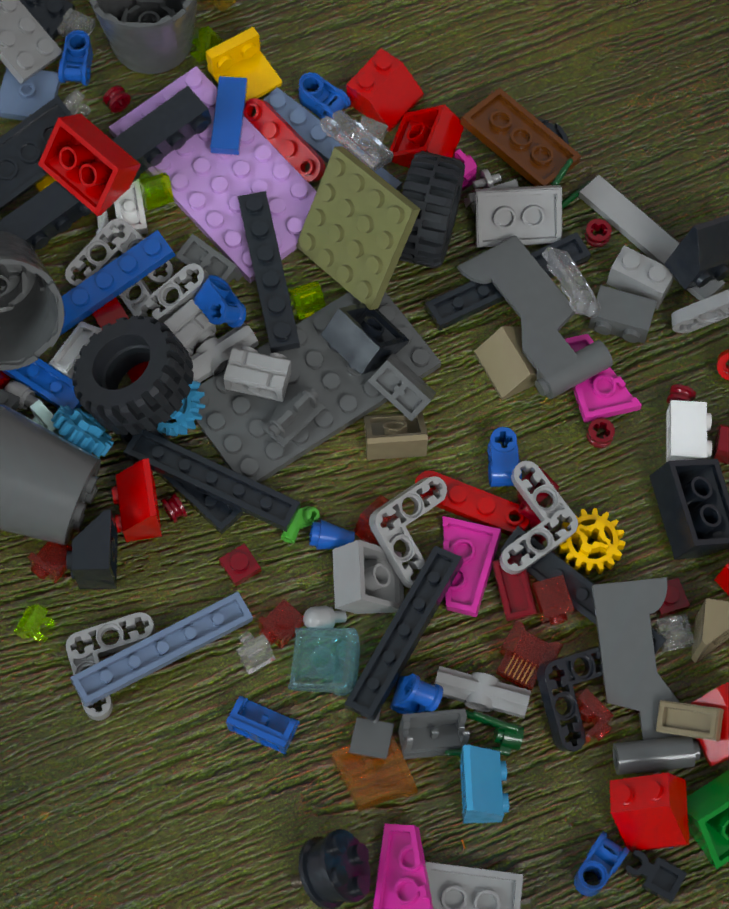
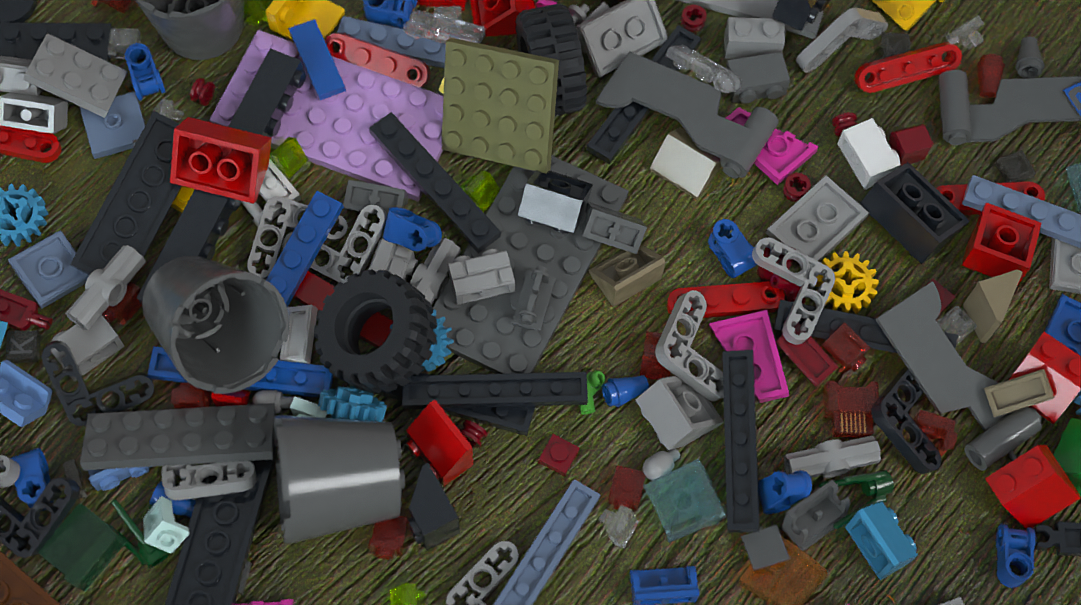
camera: 30 degrees left, 0 degrees up
none -> light grey plate [766,176,869,262]

